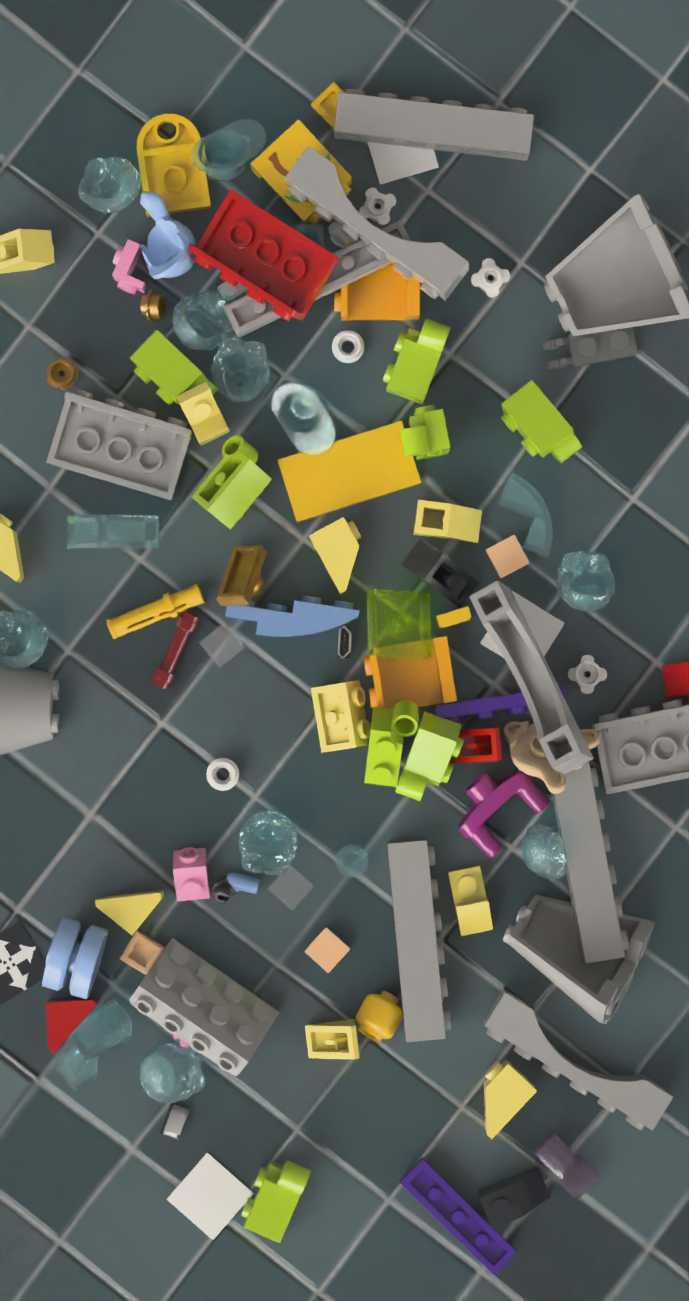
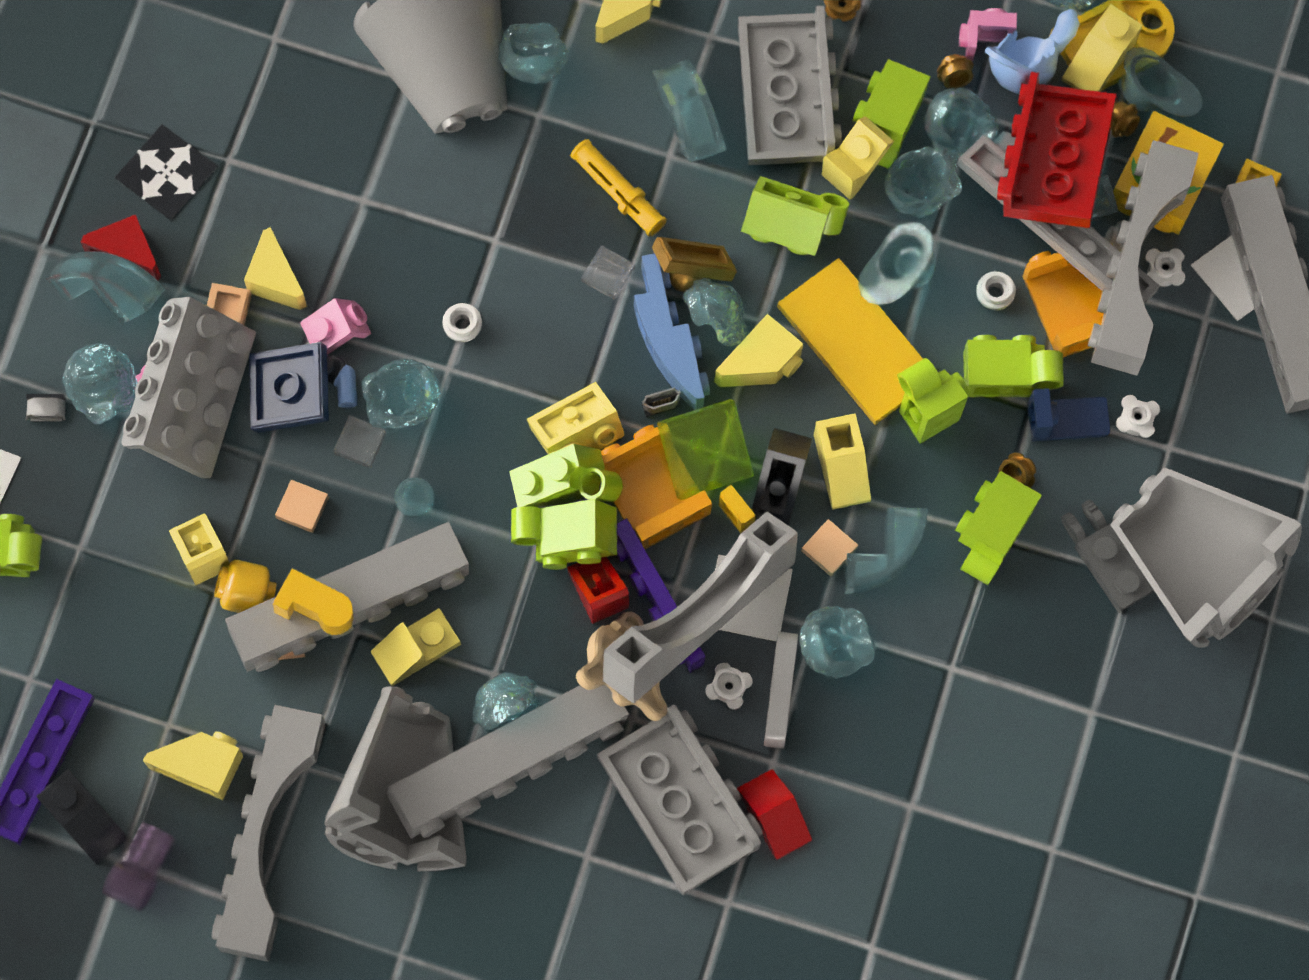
camera: 65 degrees right, 15 degrees down
light blue wheel [42,917,108,999] -> none
dark red bar [151,611,200,690] -> none
magenta connector [457,769,551,858] -> none
none -> tile [249,342,329,433]
none -> yellow leg [272,568,354,635]
none -> clear light blue hair [683,278,749,347]
none -> light grey beam [764,631,798,749]
none -> pearl gold plate [999,452,1036,488]
none -> dark blue bracket [1027,389,1110,442]
none -> light yellow slope [1061,4,1143,92]
none -> pearl gold plate [1111,101,1140,138]

